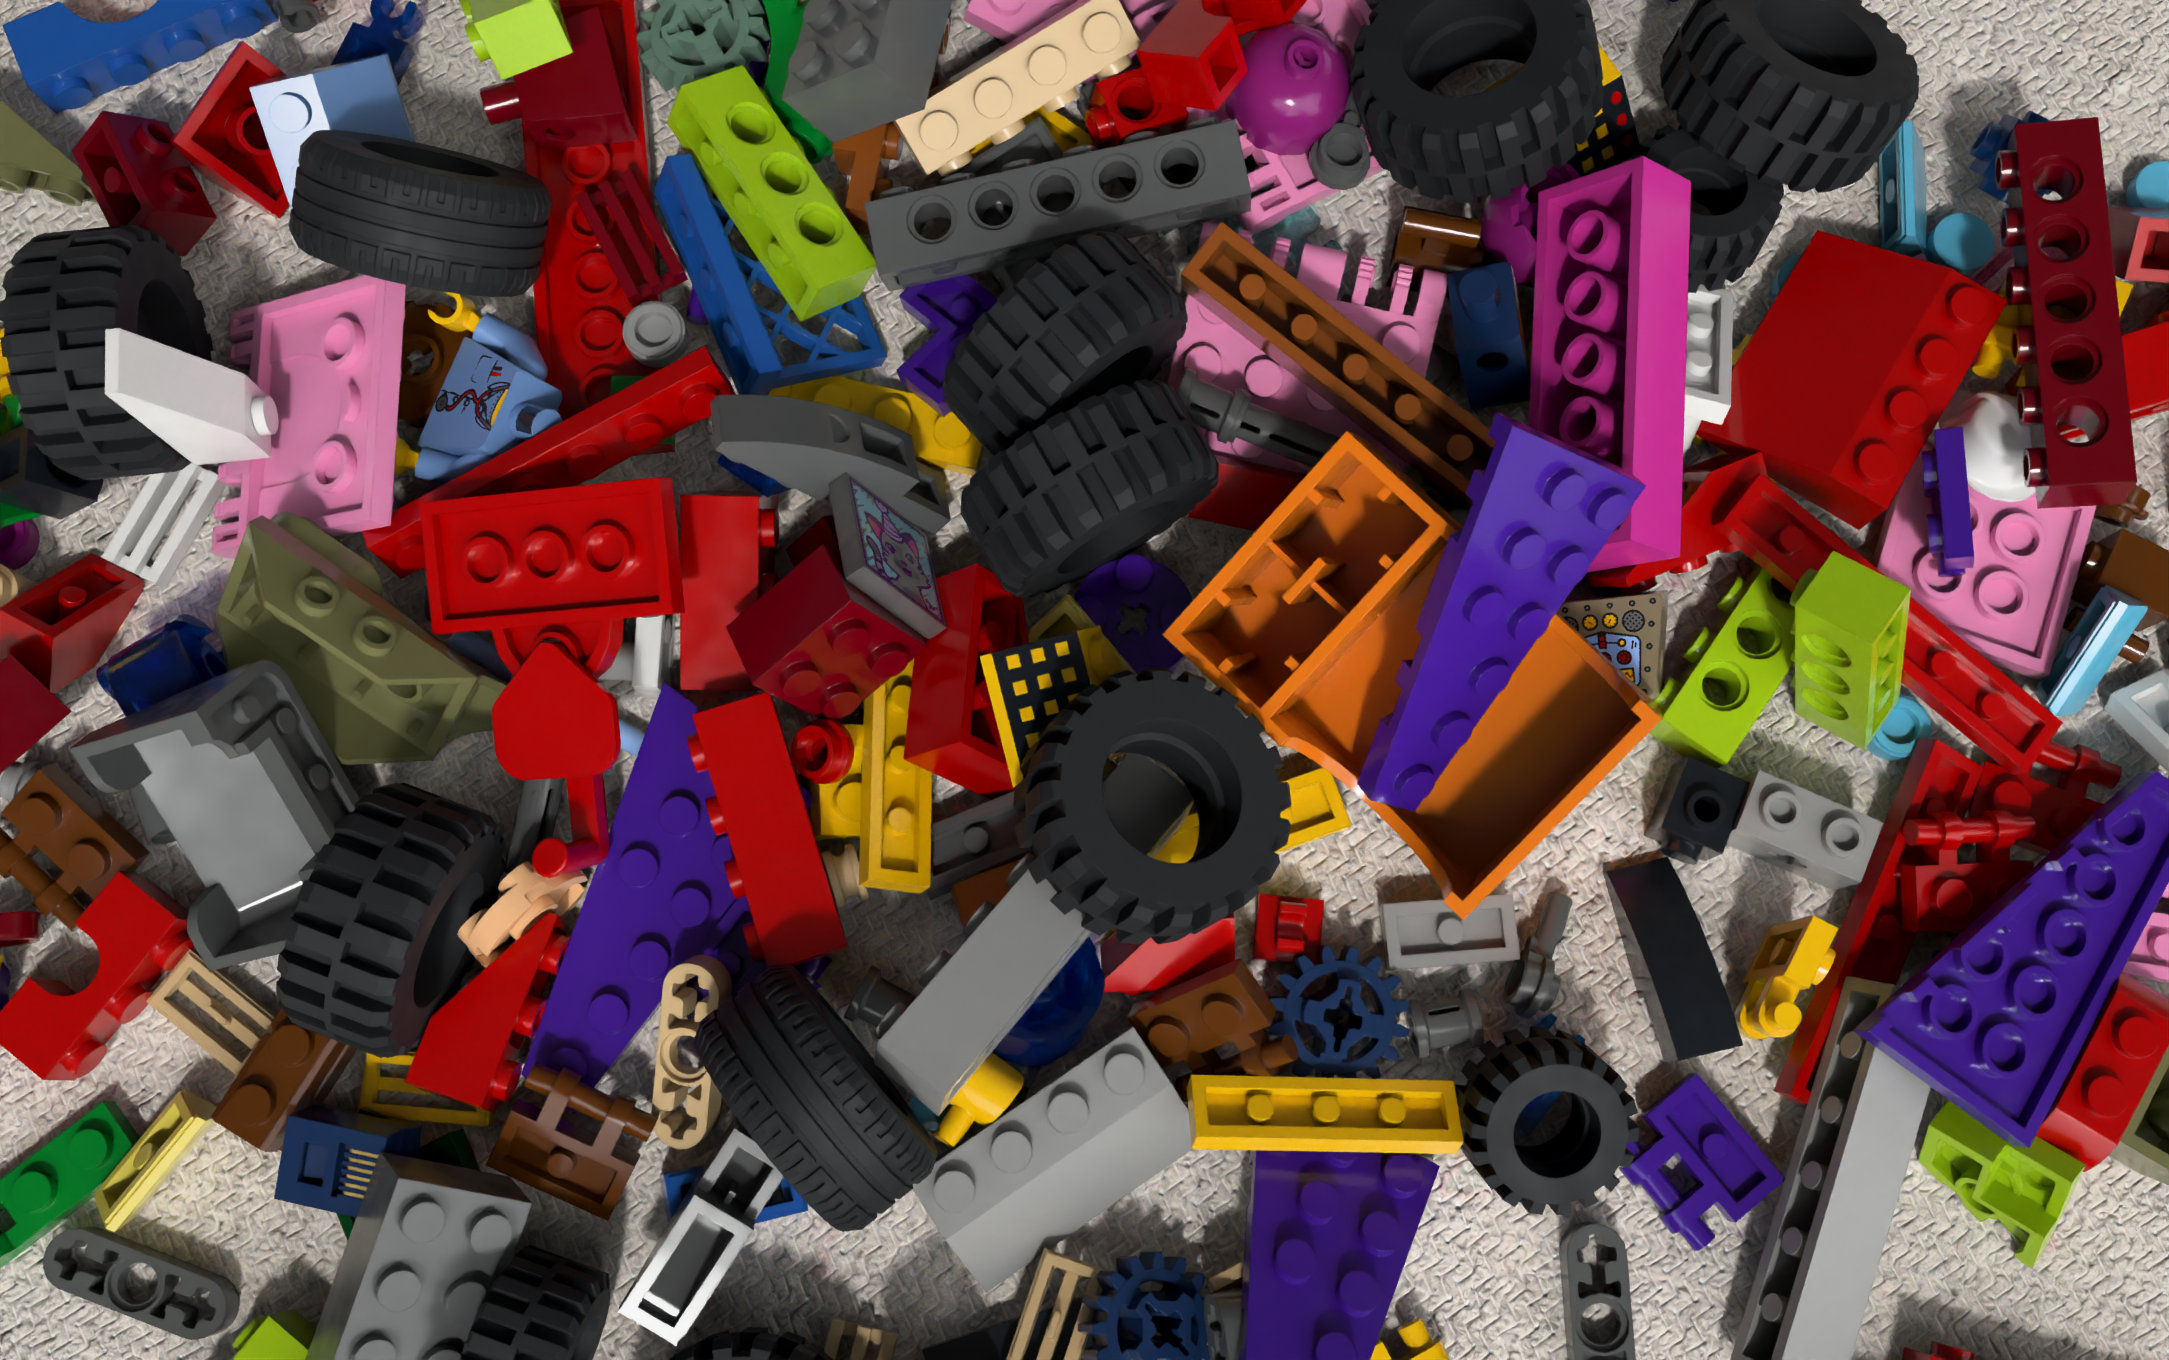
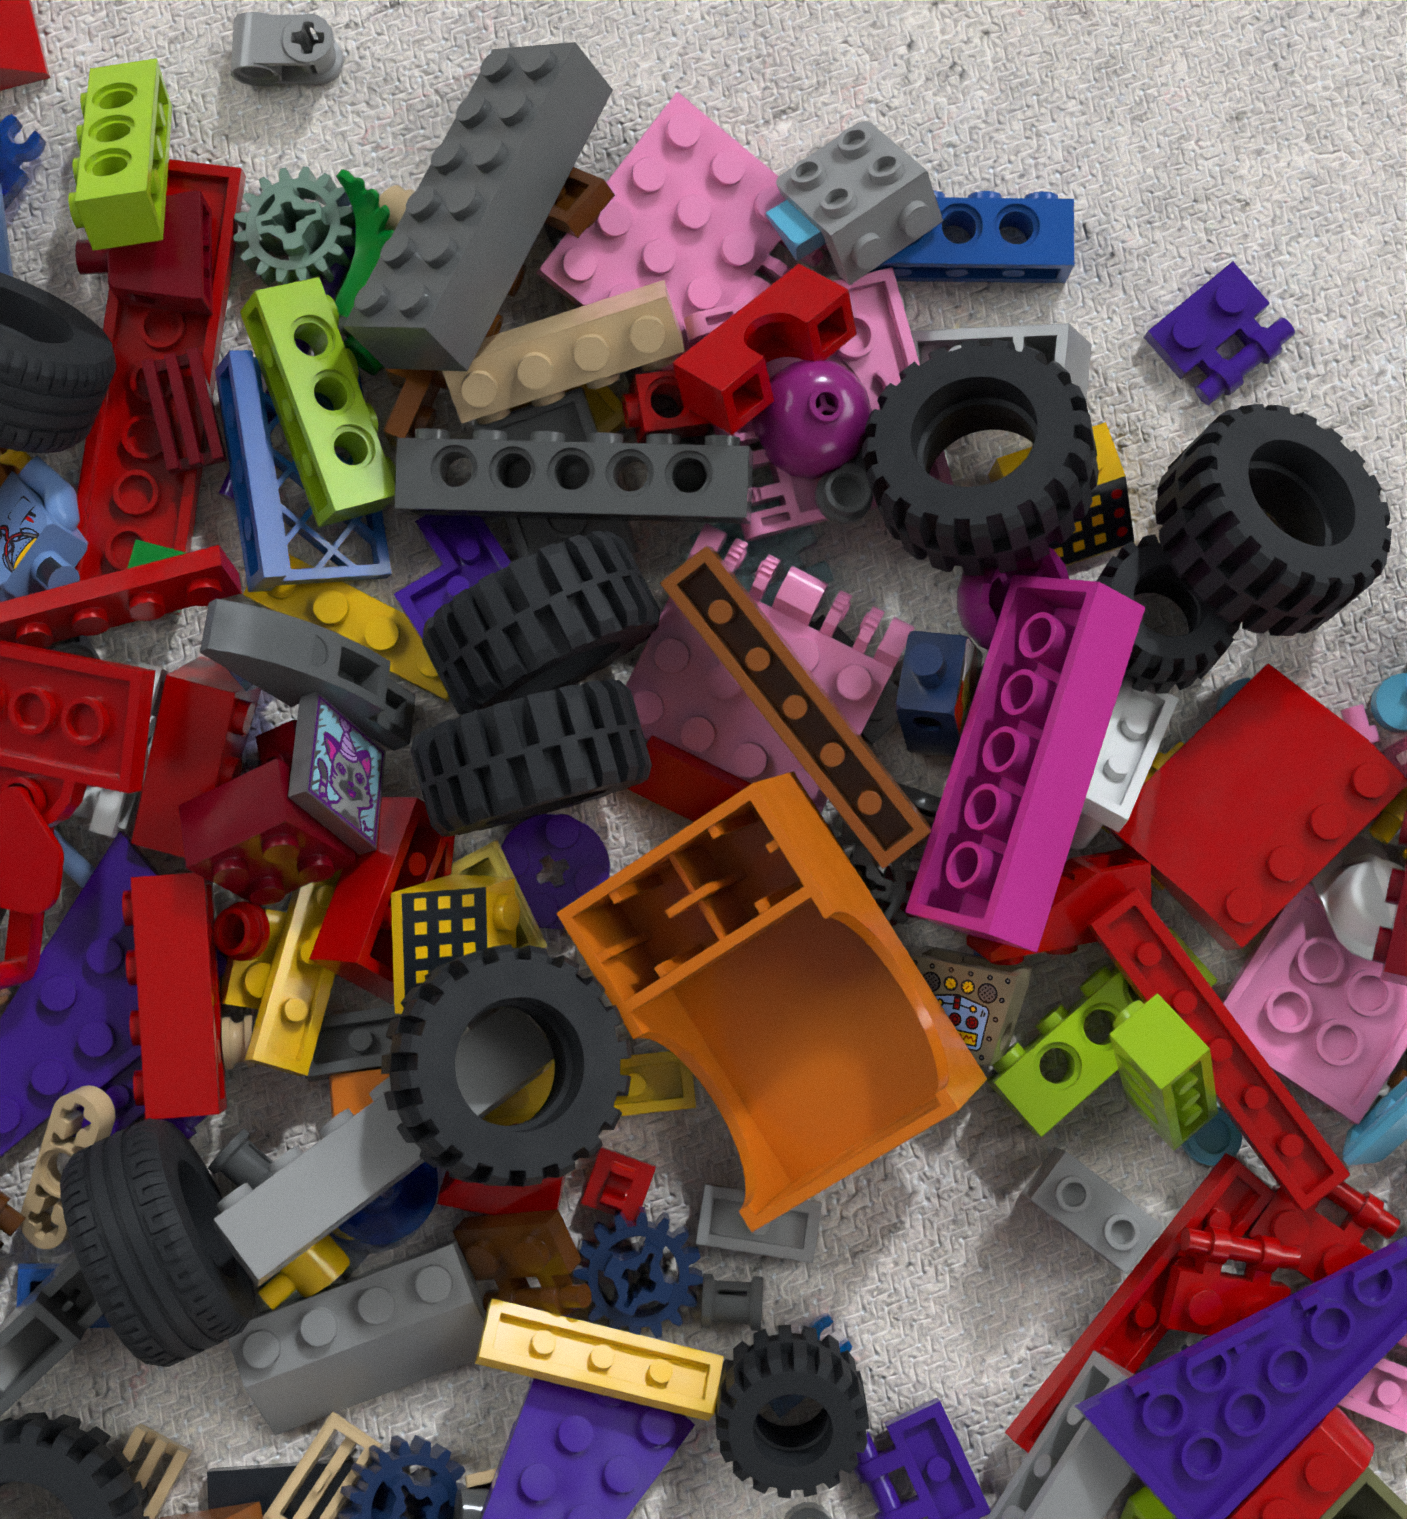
camera: 10 degrees right, 5 degrees up
light grey tile [622,301,689,368] -> none
dark grey pin [1177,367,1340,468] -> none
dark purple wing [1357,412,1646,811] -> none
reddish brown brick [1385,205,1484,299] -> none
dark grey plate [1503,892,1573,1019] -> none
black slope [1603,857,1743,1062] -> none
black brick [1644,756,1750,865] -> none
yellow plate [1734,915,1838,1040] -> none
medium azure slope [1879,121,1928,259] -> none
dark purple plate [1921,427,1974,577] -> none

